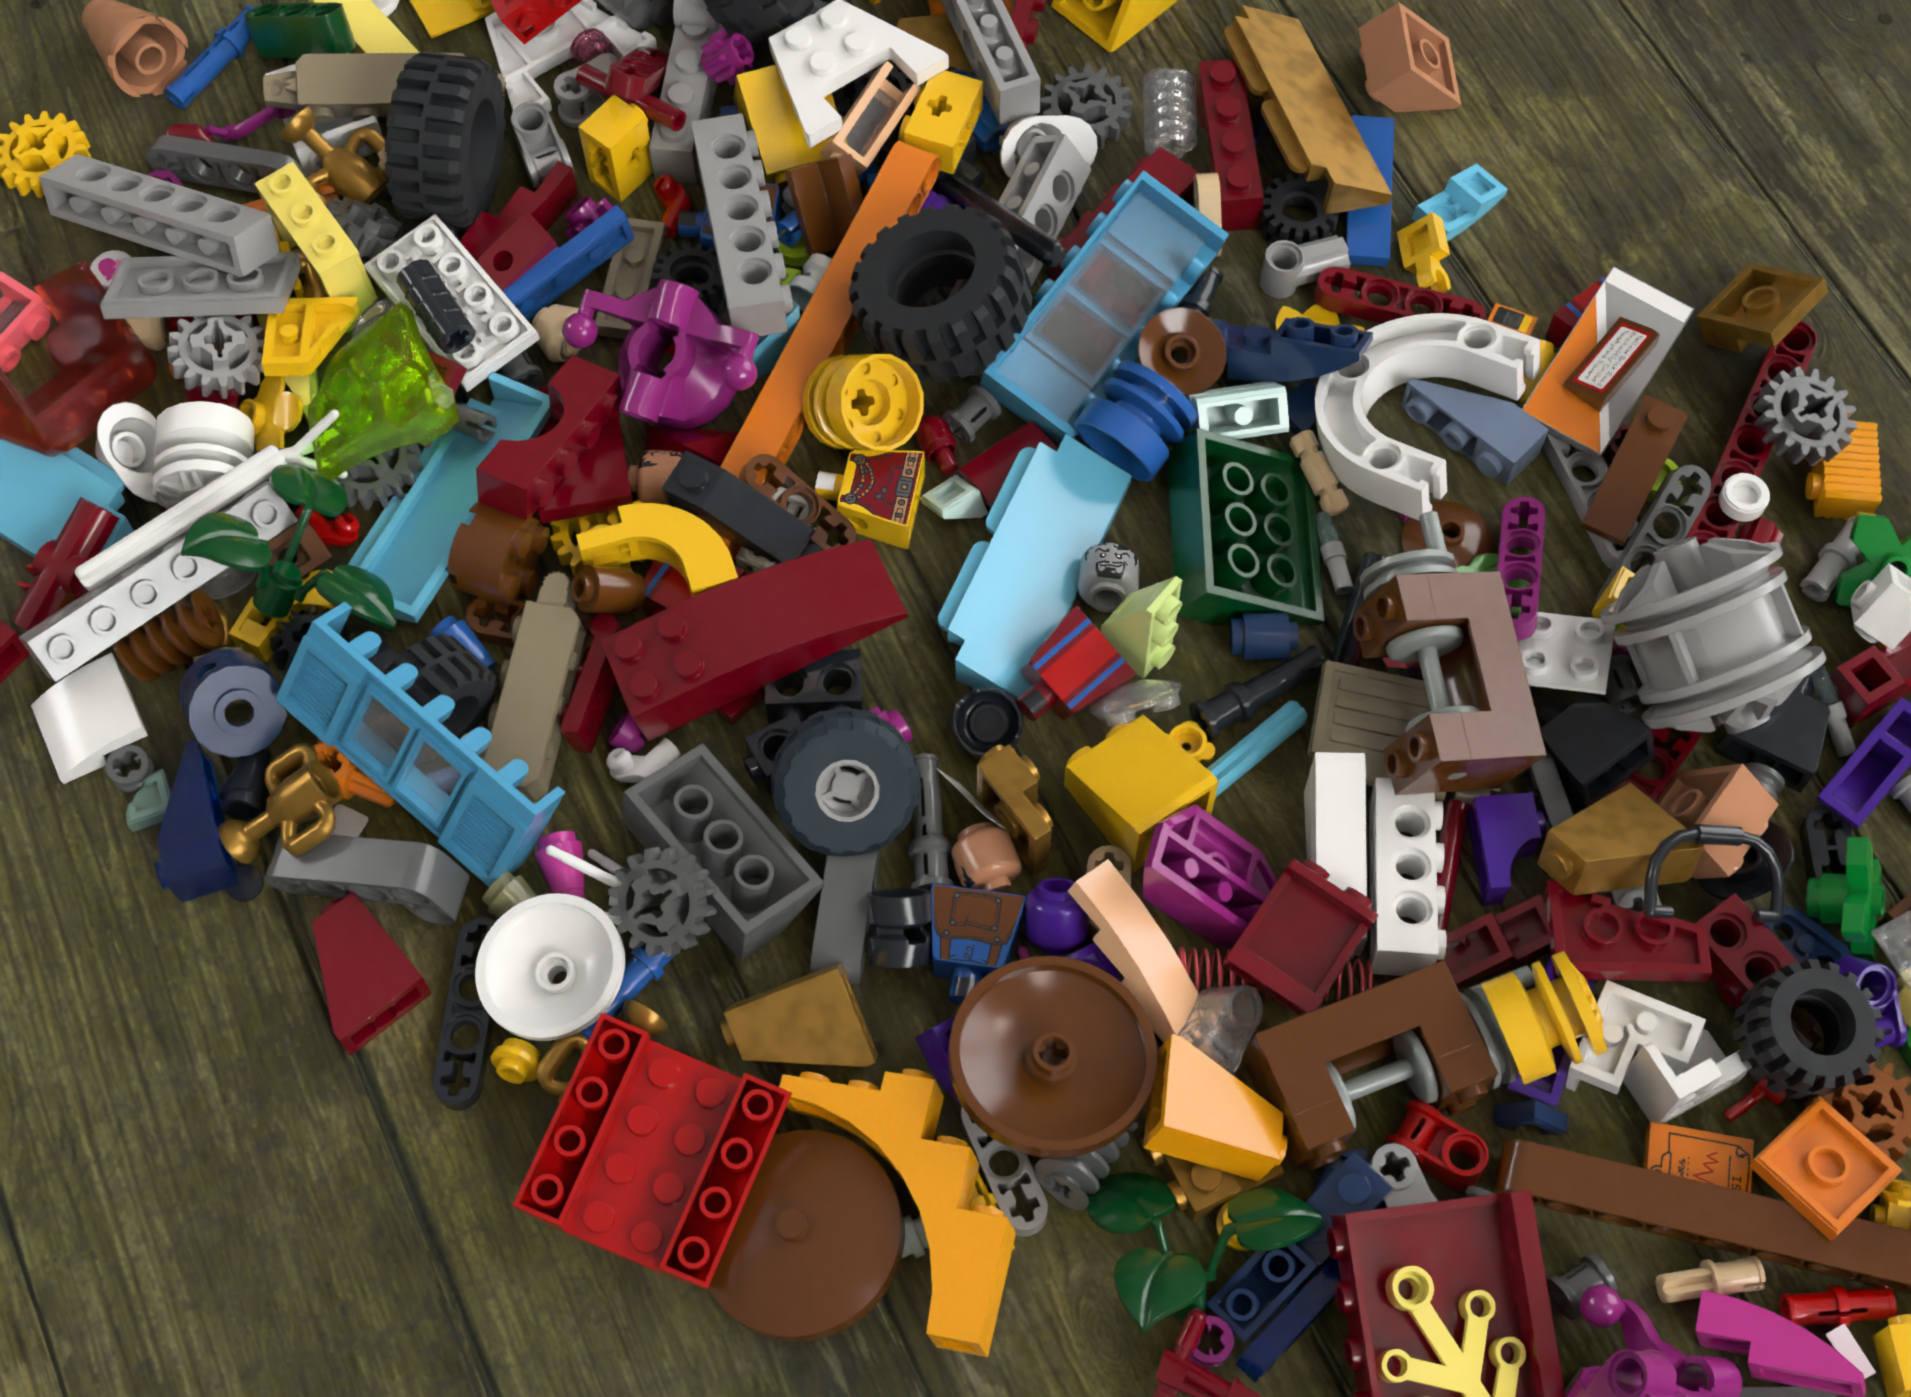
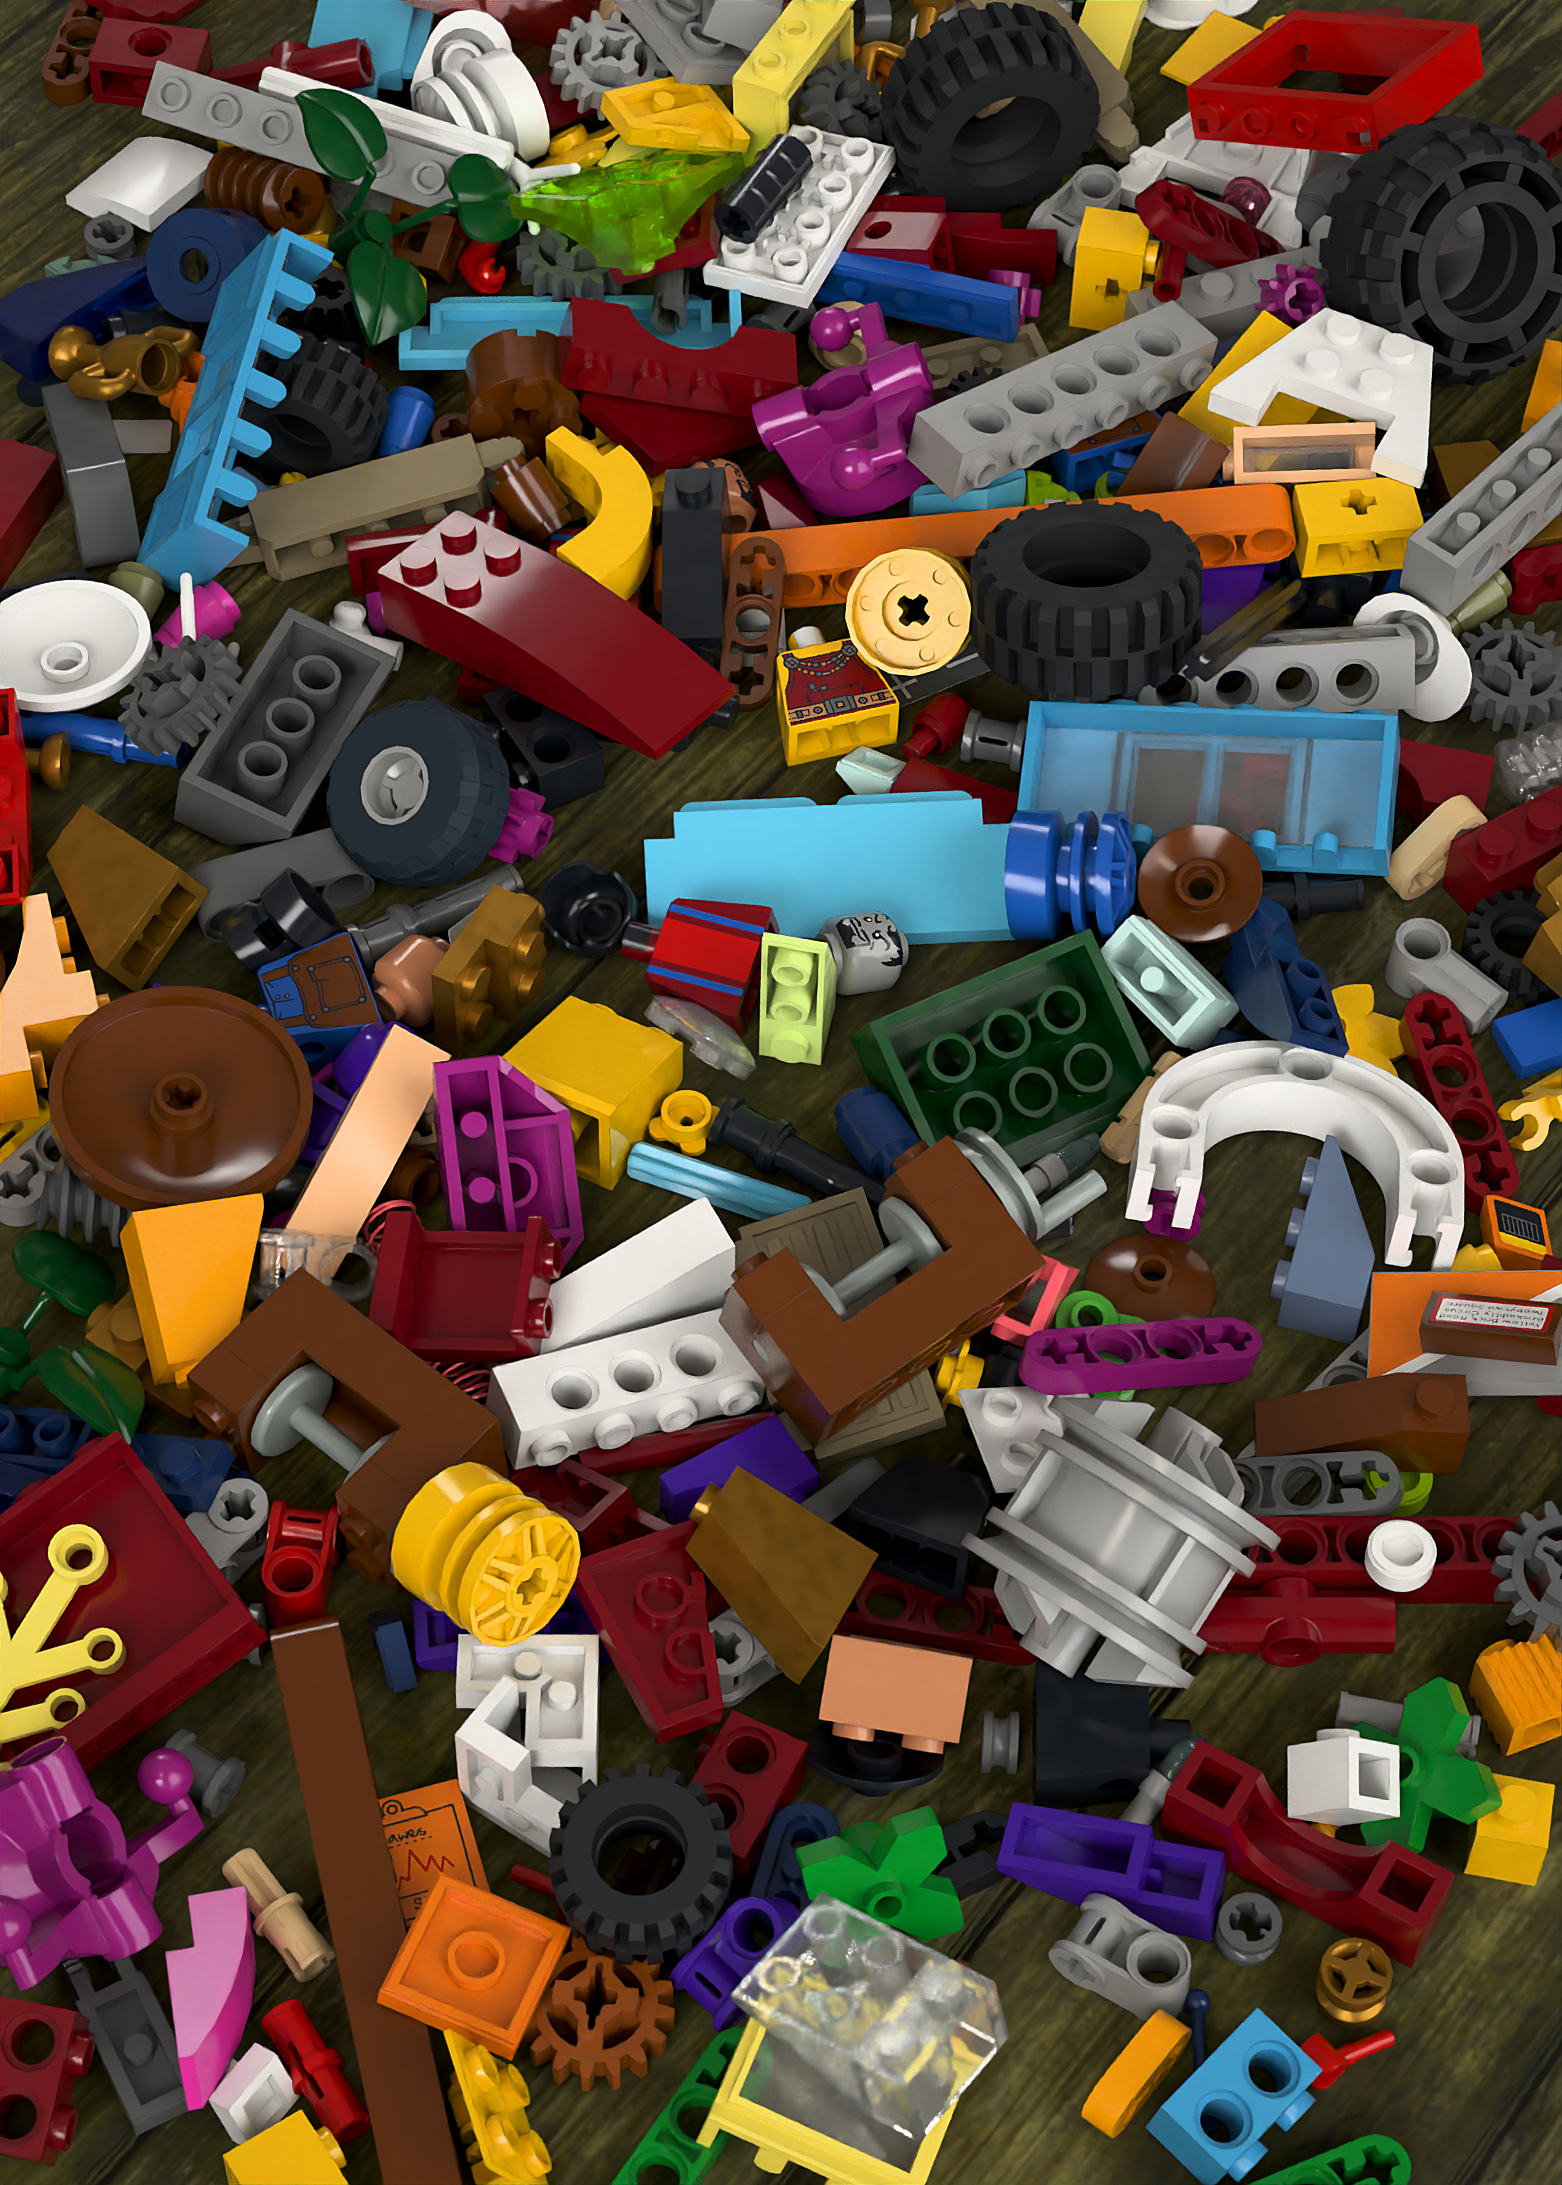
camera: 60 degrees right, 10 degrees down
black piece [1643,824,1784,923] -> none

